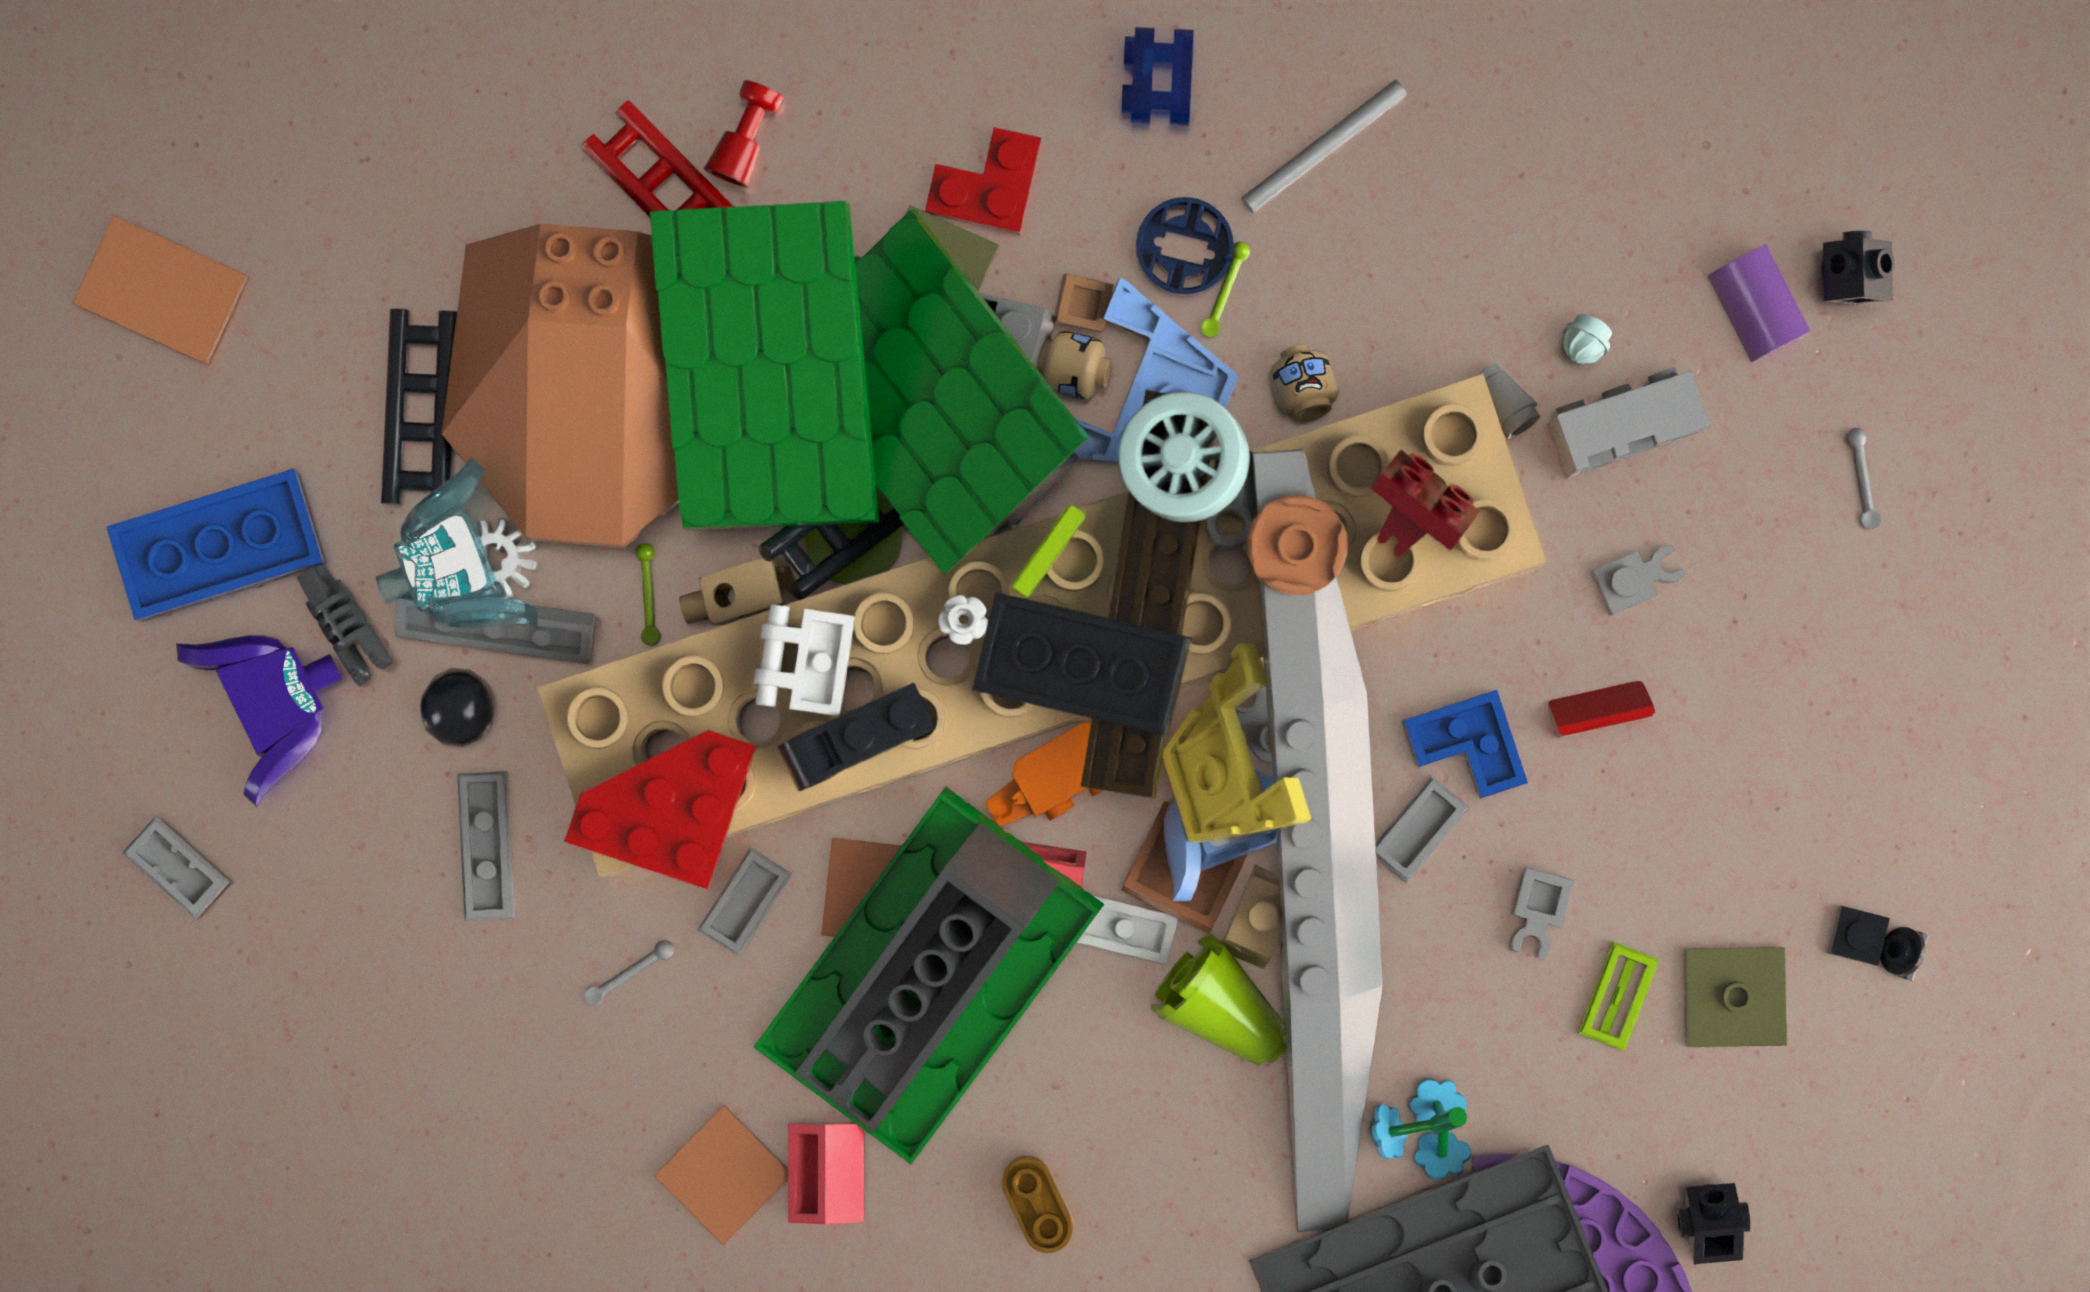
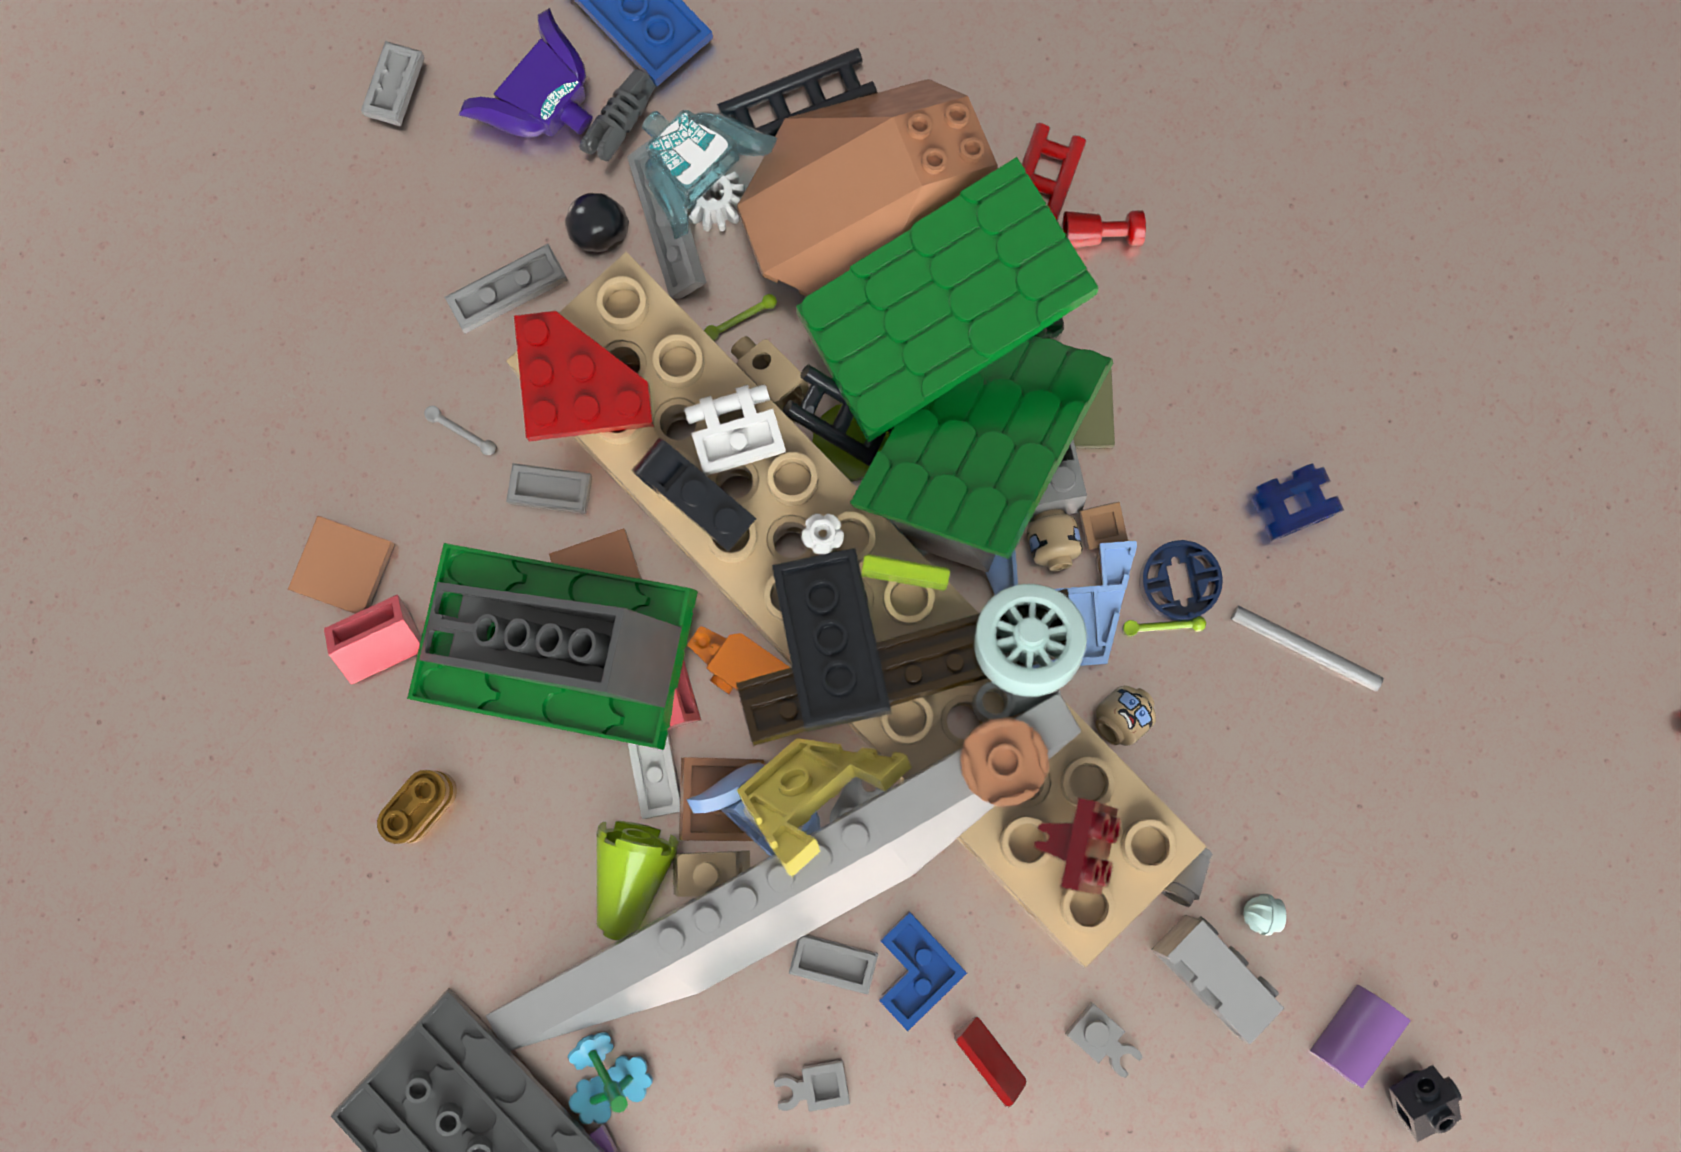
camera: 65 degrees right, 5 degrees down
red plate [925,127,1041,235] -> none

